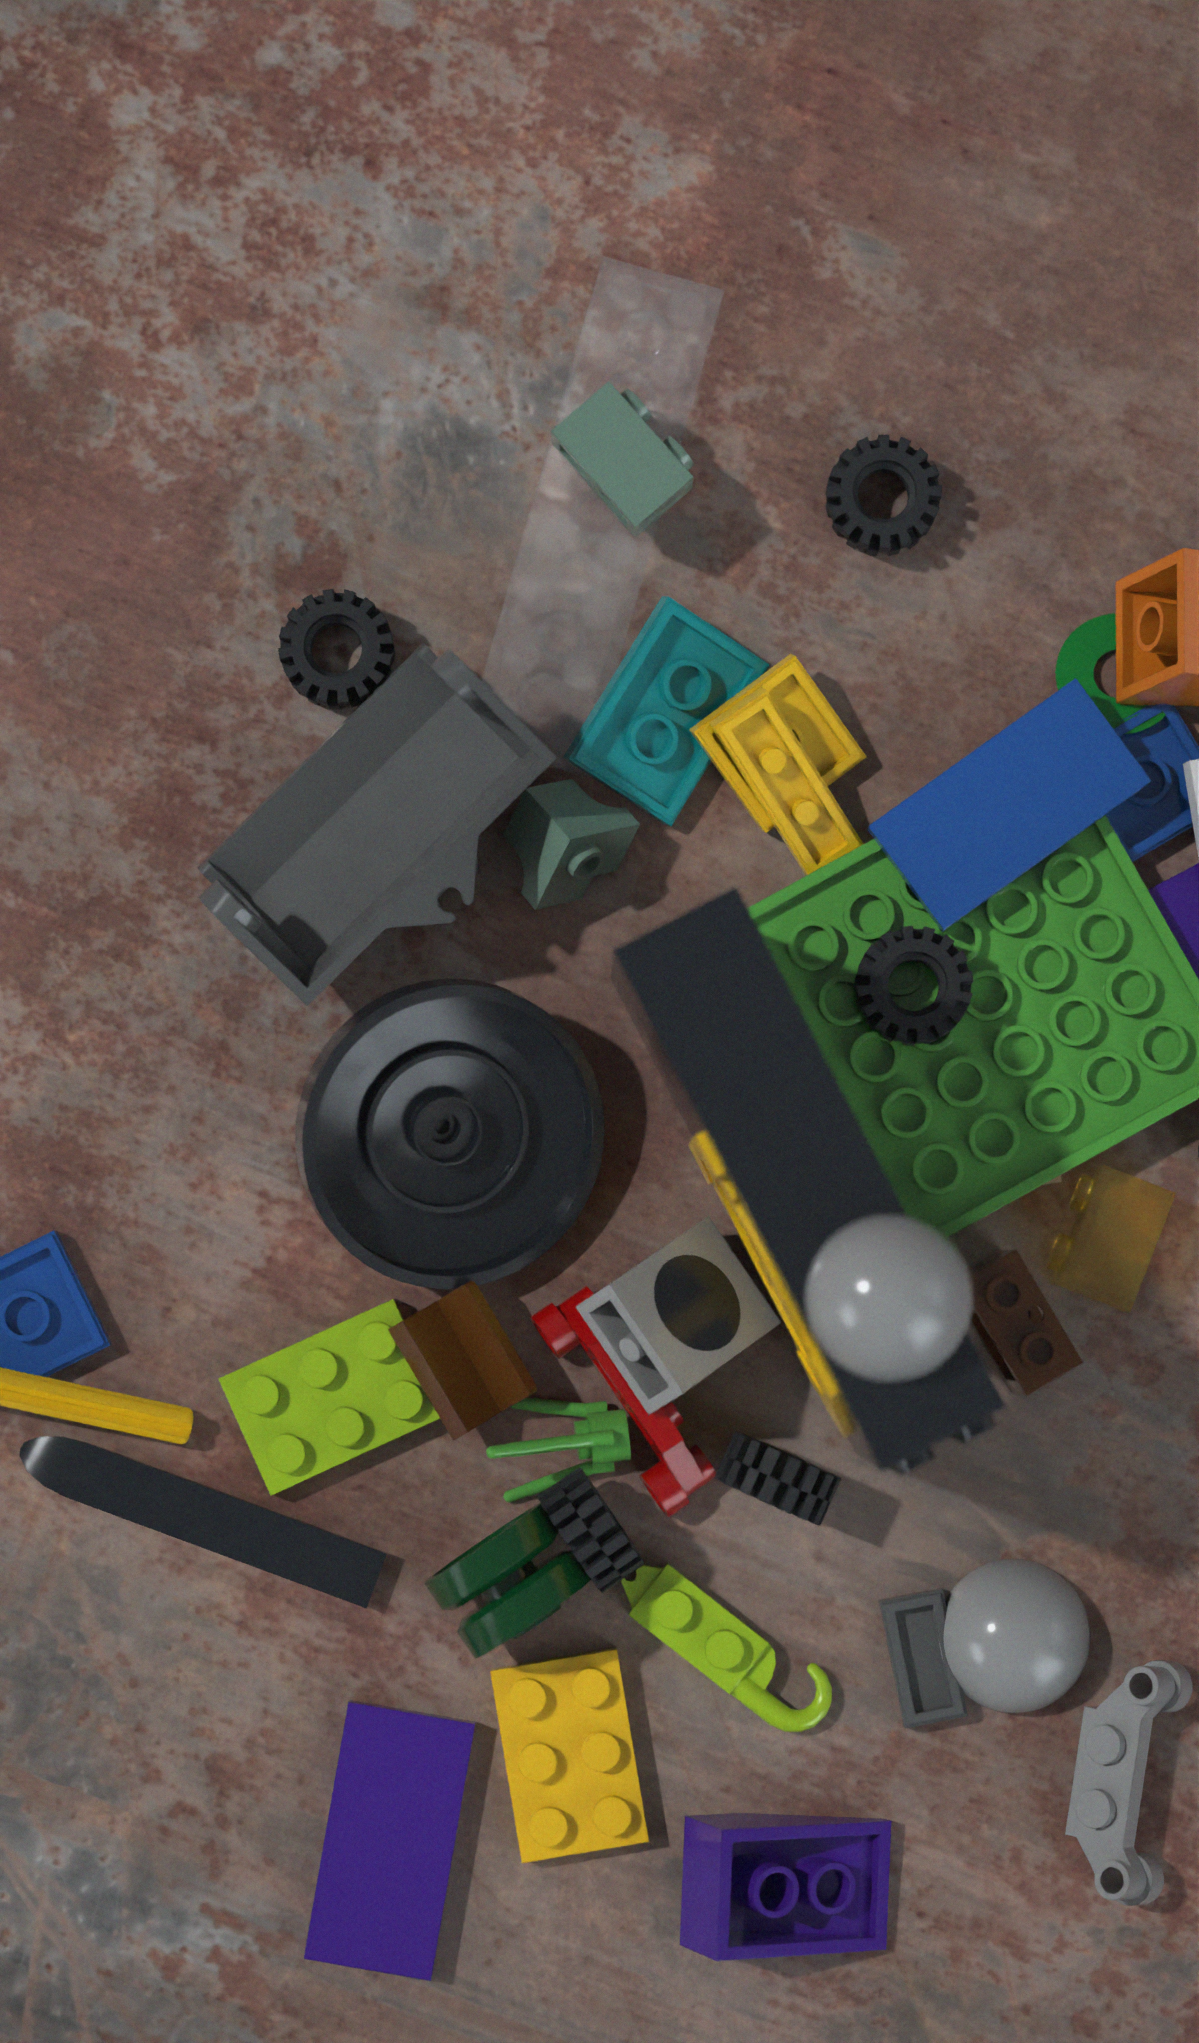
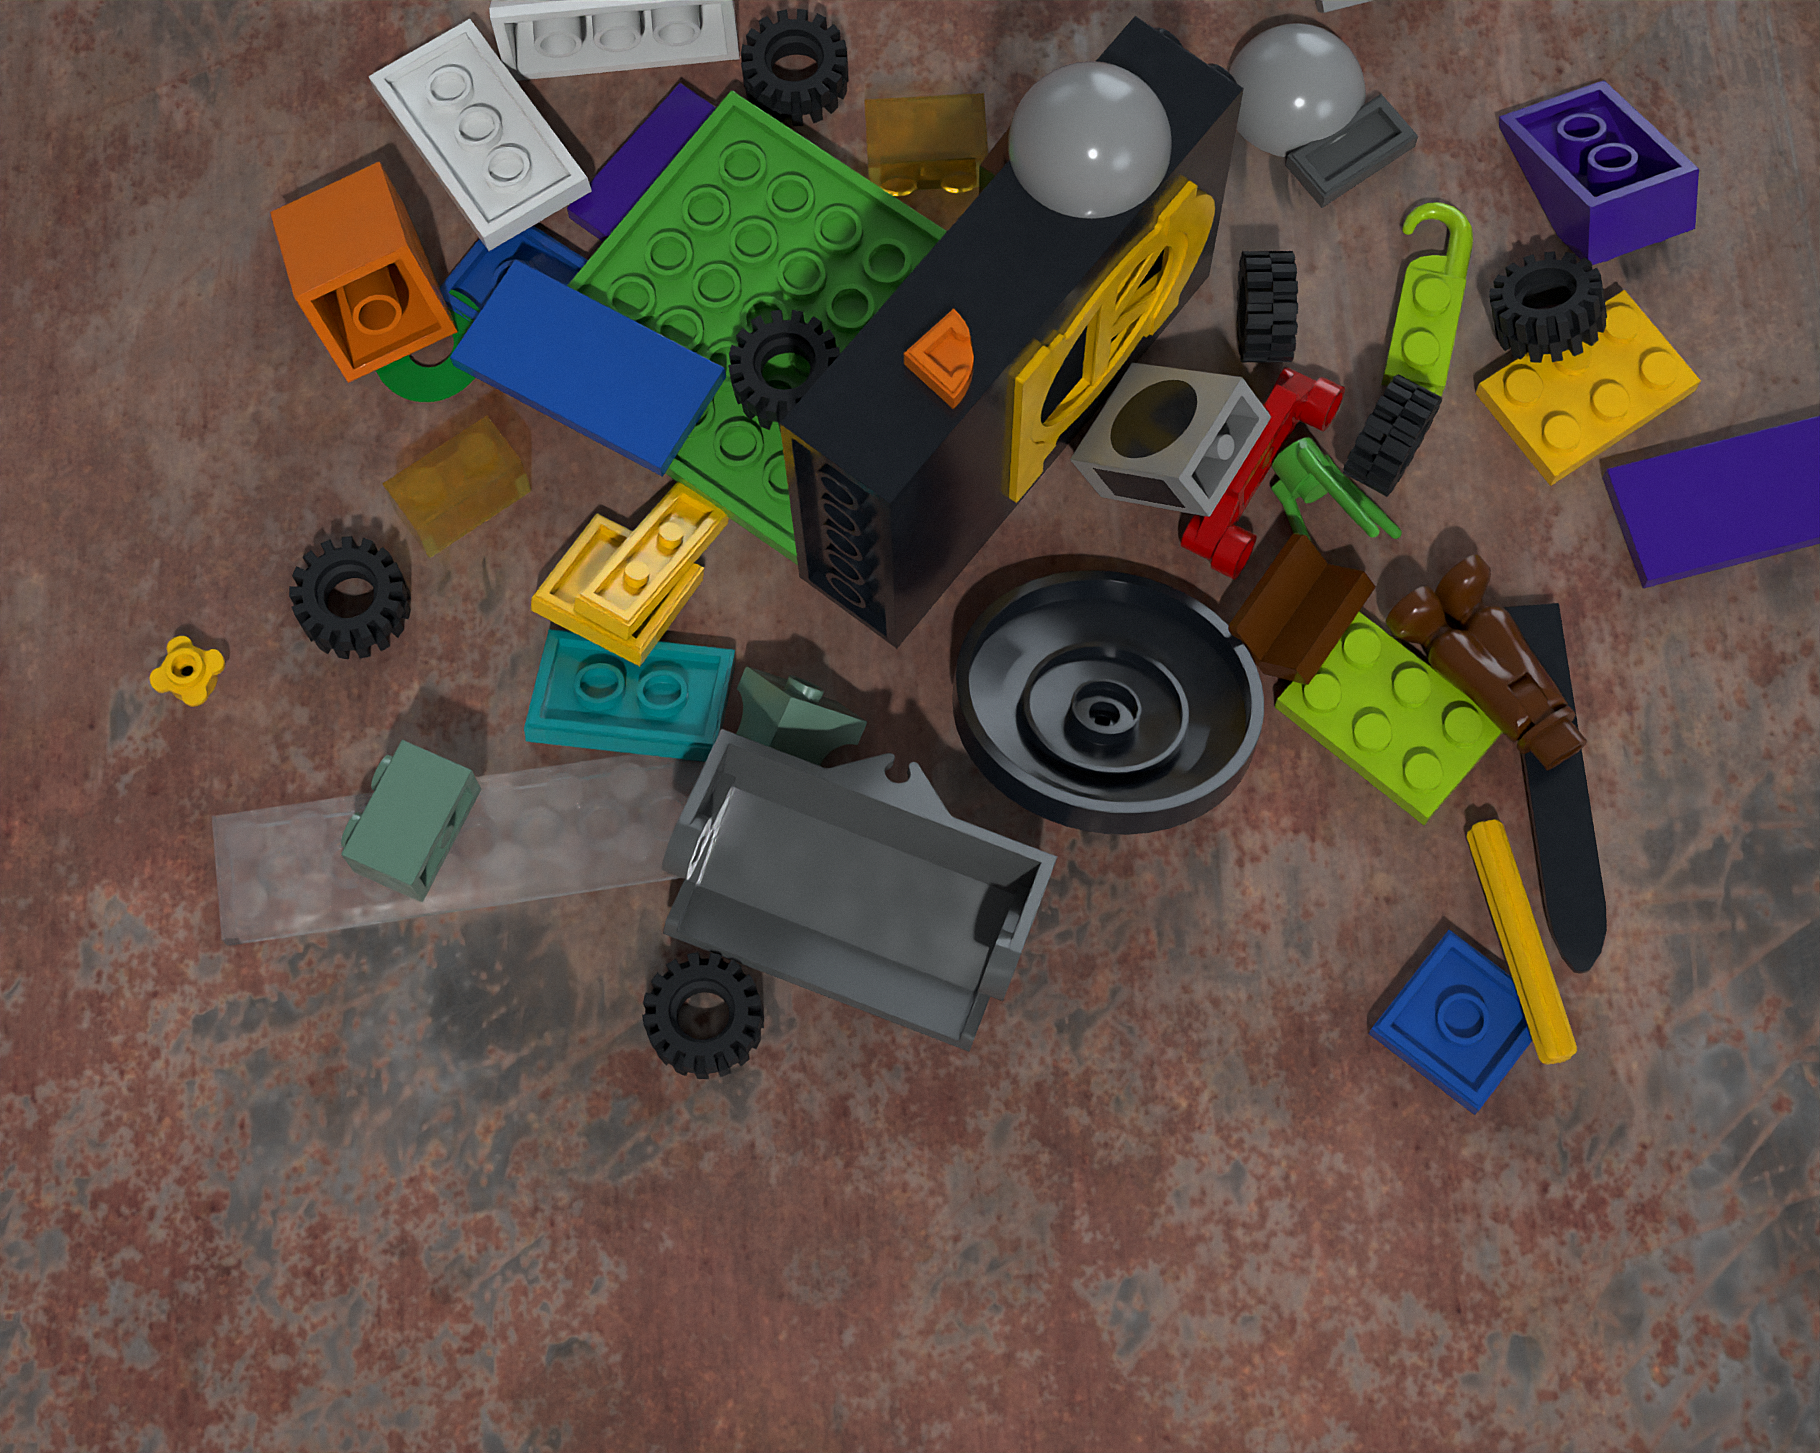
camera: 110 degrees left, 15 degrees down
dark green wheel [424,1502,592,1659] -> none
none -> yellow plate [150,636,225,707]
none -> clear yellow brick [382,415,532,558]
none -> orange tile [904,309,974,409]
none -> reddish brown piece [1385,555,1587,770]
none -> black tyre [1489,251,1607,363]

